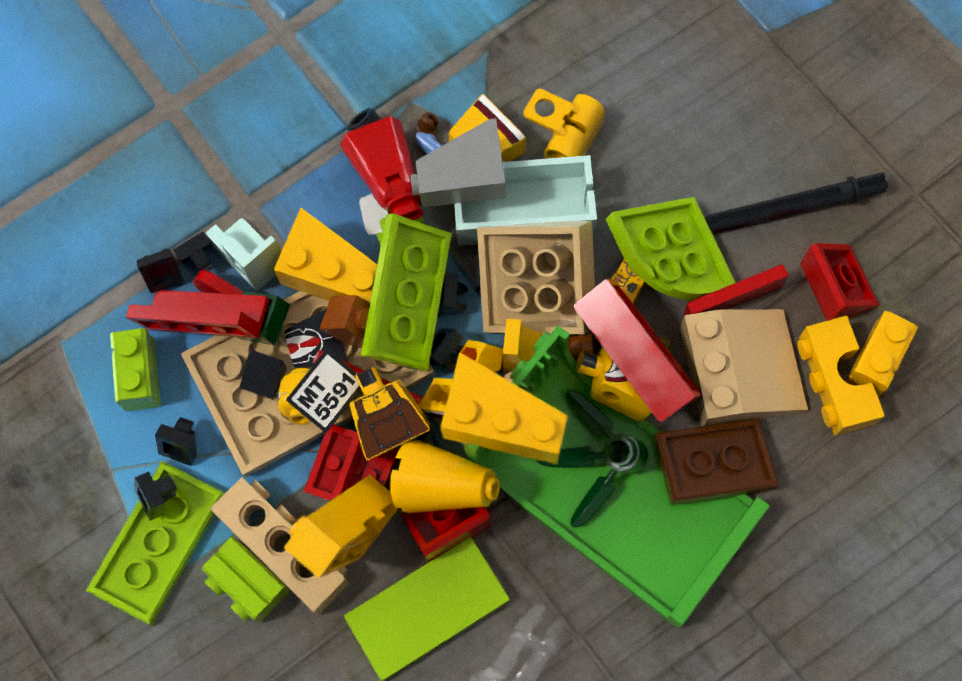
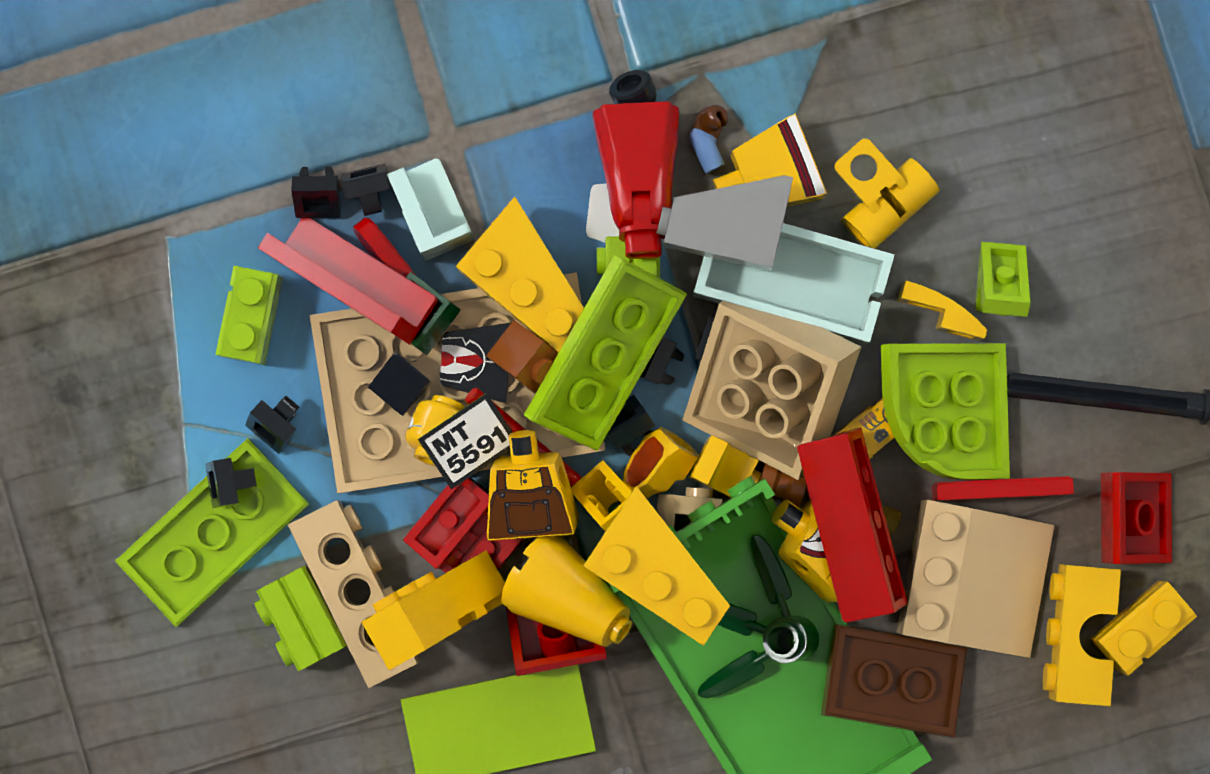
camera: 10 degrees right, 15 degrees up
none -> yellow slope [897,281,987,341]
none -> lime slope [975,241,1030,317]

